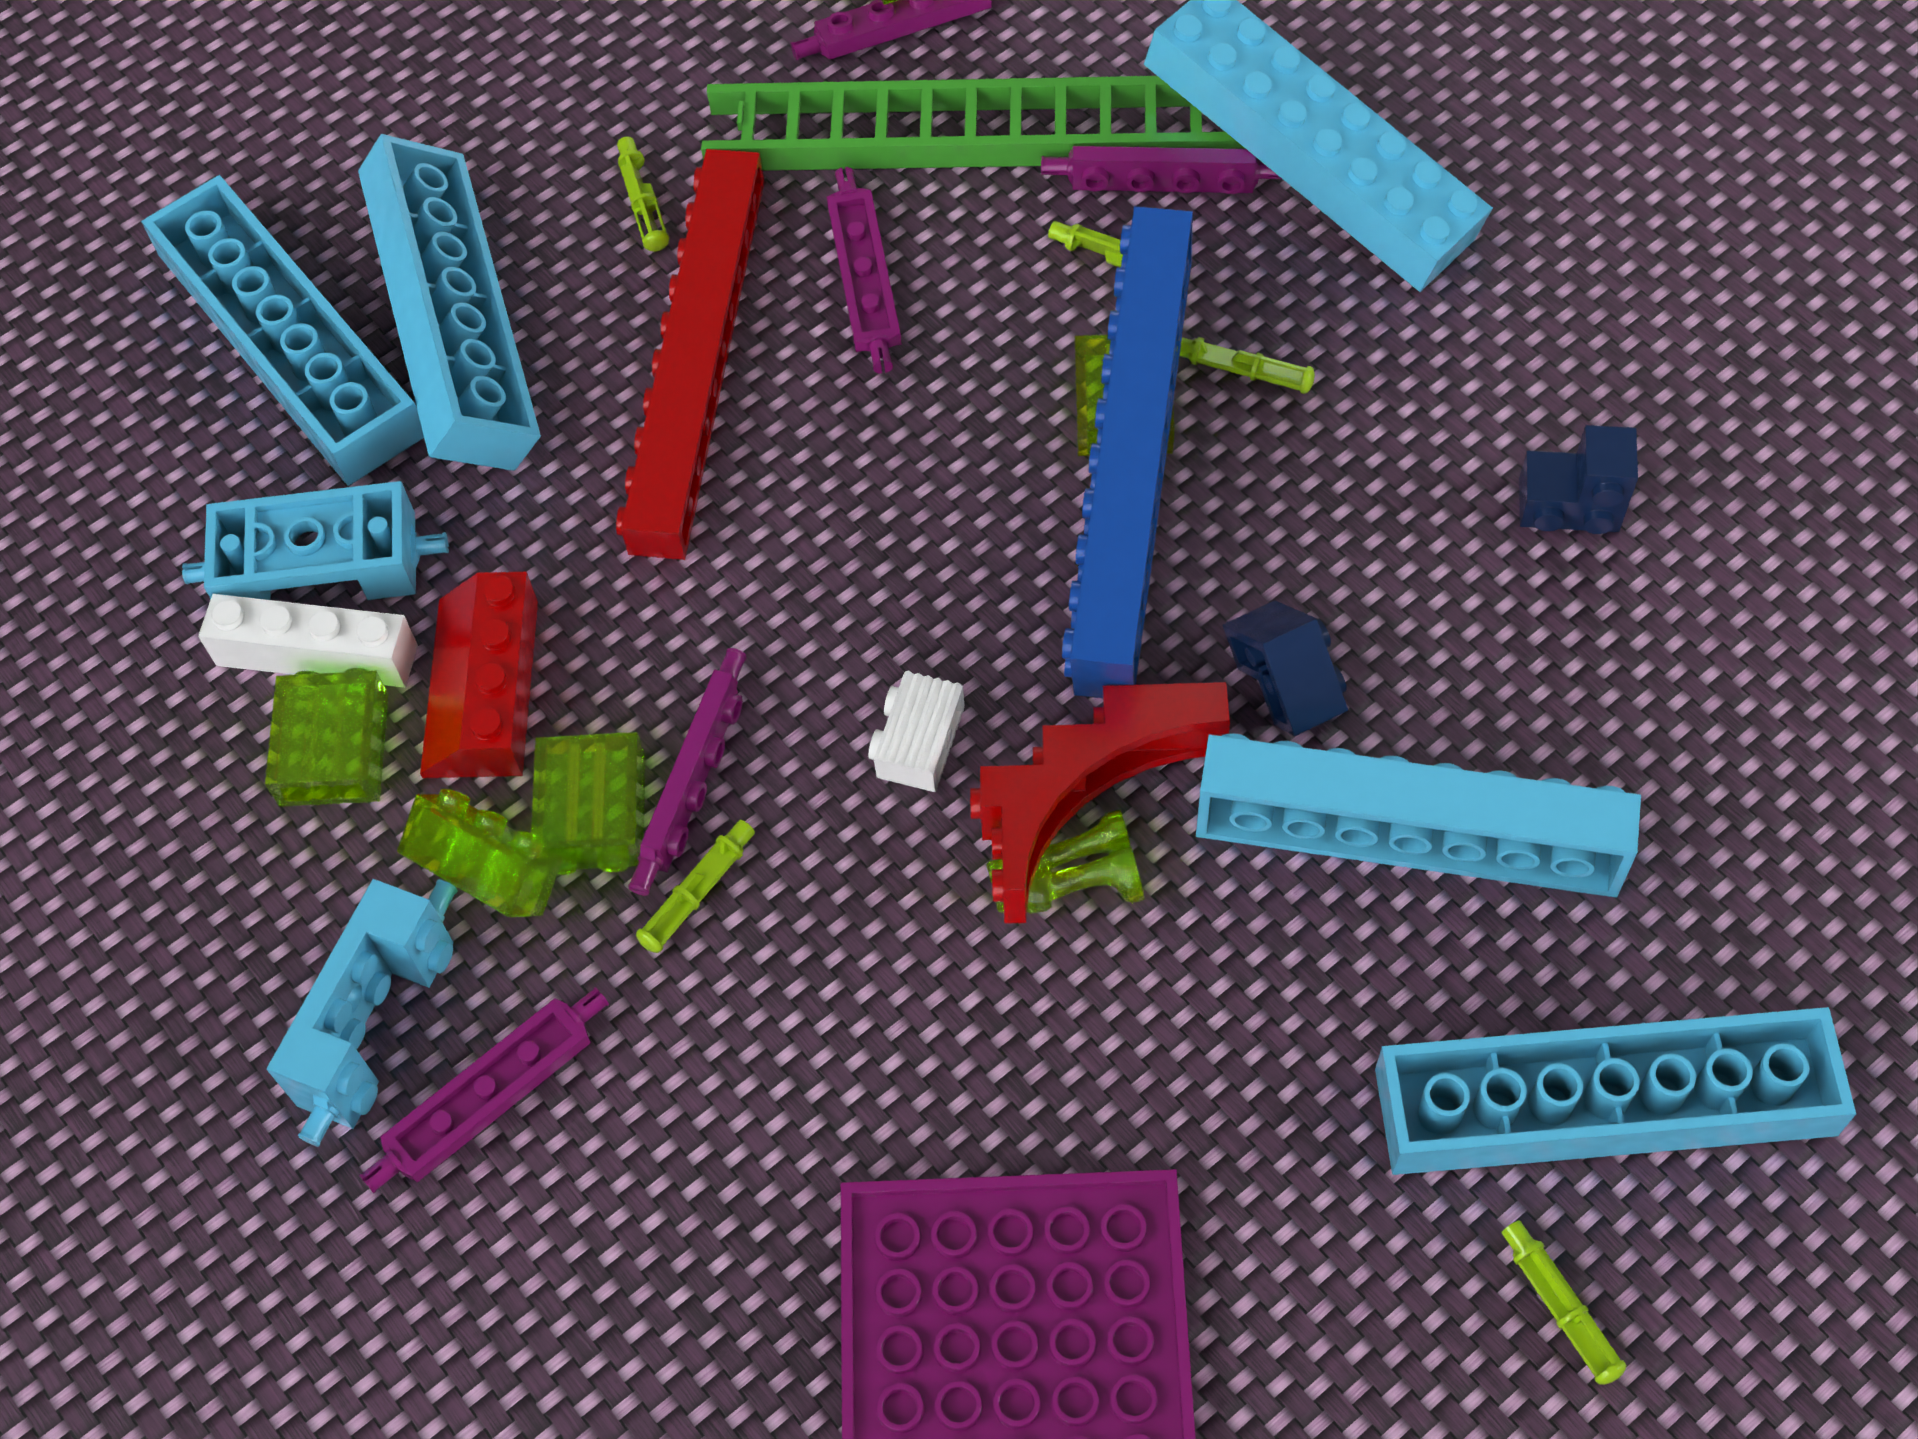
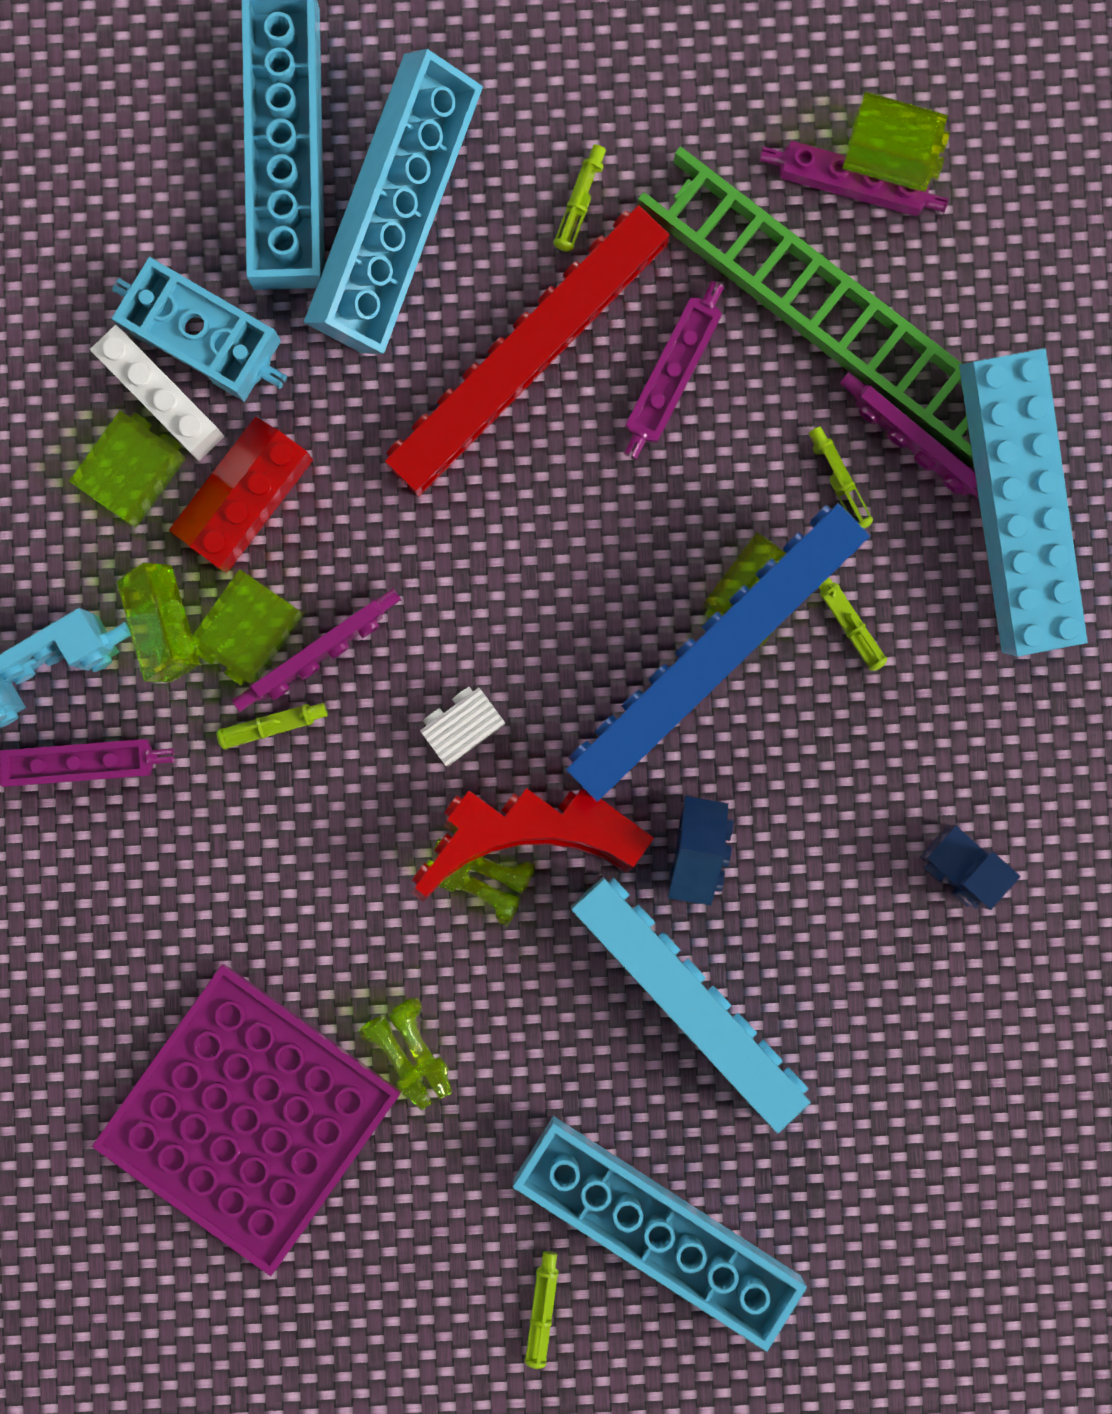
camera: 30 degrees right, 25 degrees up
none -> clear neon green piece [358,996,452,1110]

